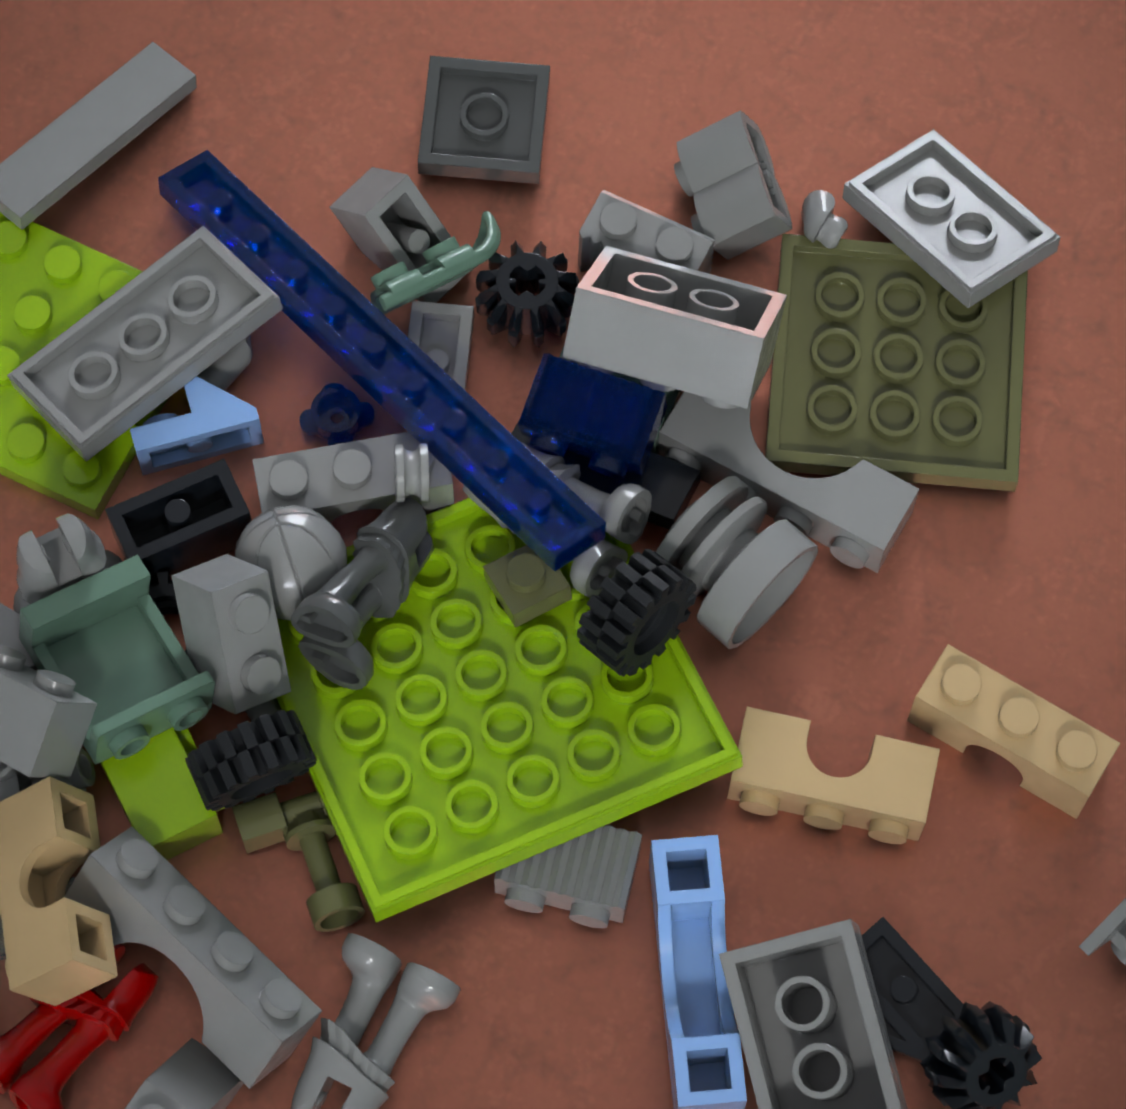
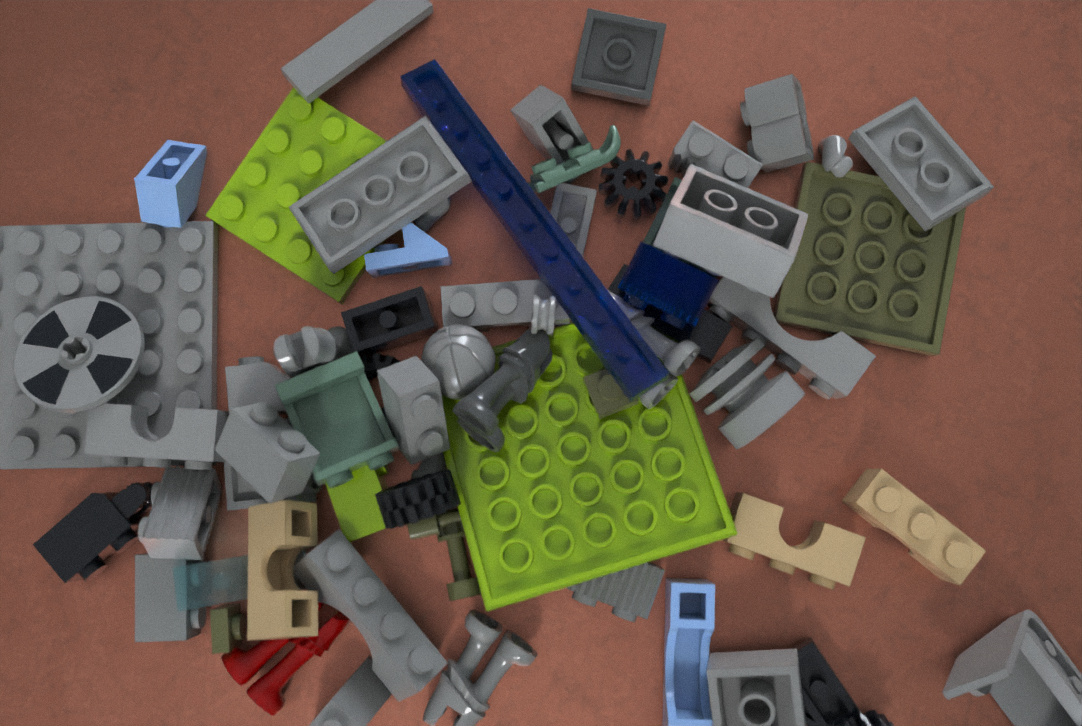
camera: 15 degrees right, 15 degrees up
clear blue plate [300,383,375,446] -> none
black tyre [577,549,697,677] -> none

